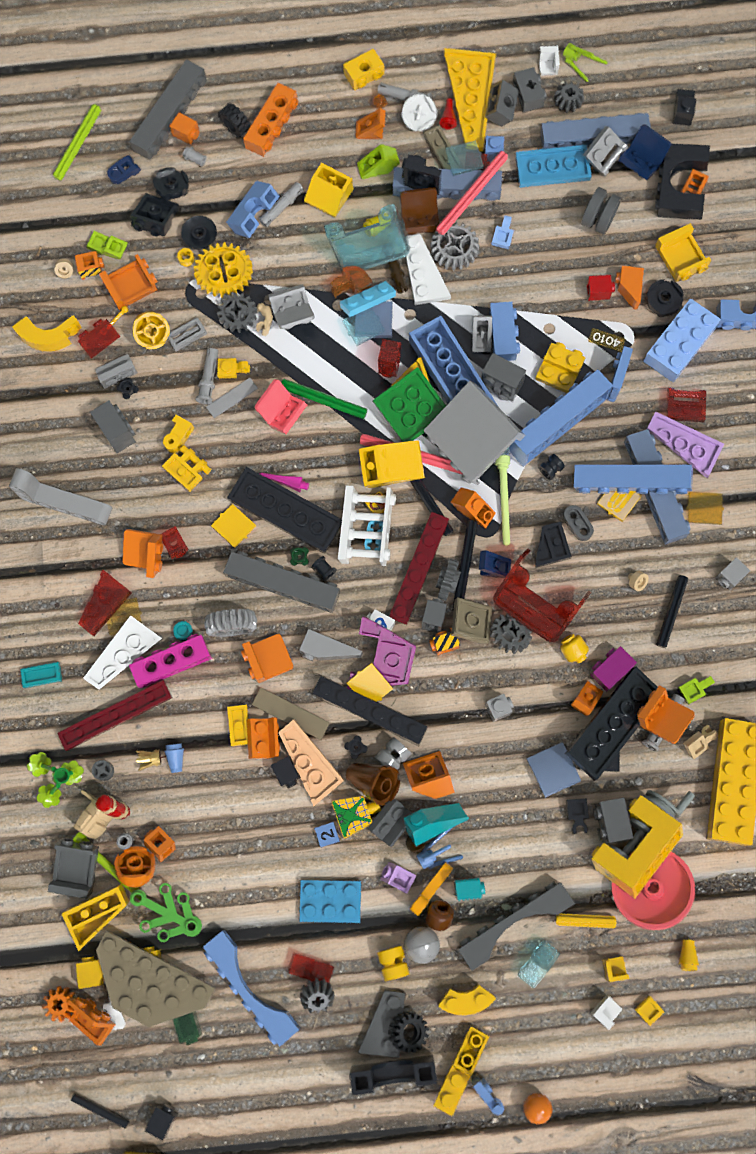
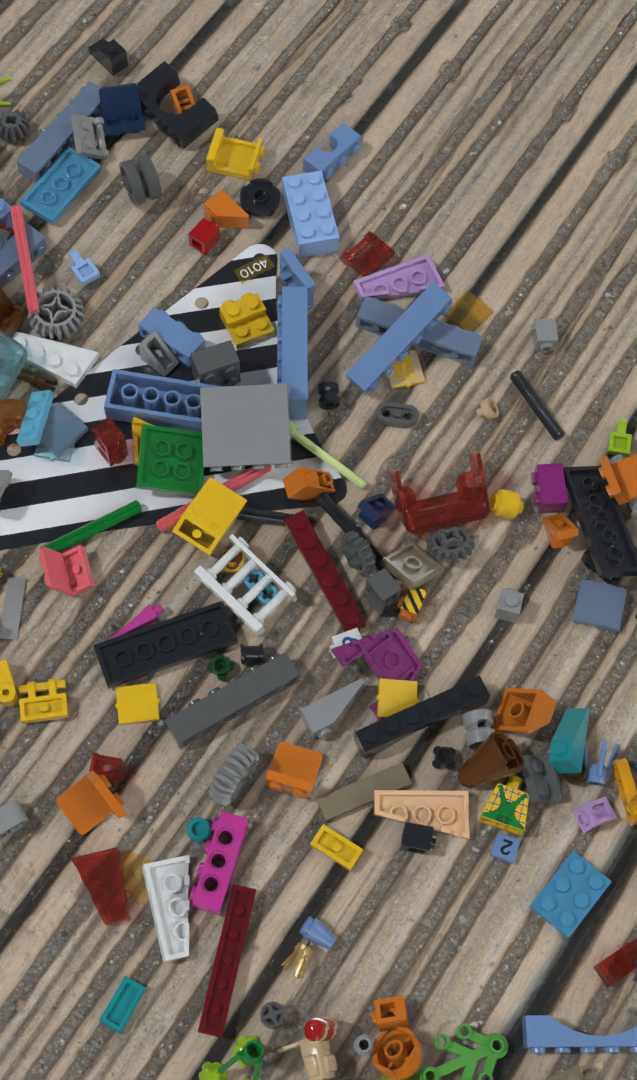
camera: 60 degrees left, 10 degrees down
orange bracket [247,717,280,759] -> none
black wing [535,521,572,568] -> none

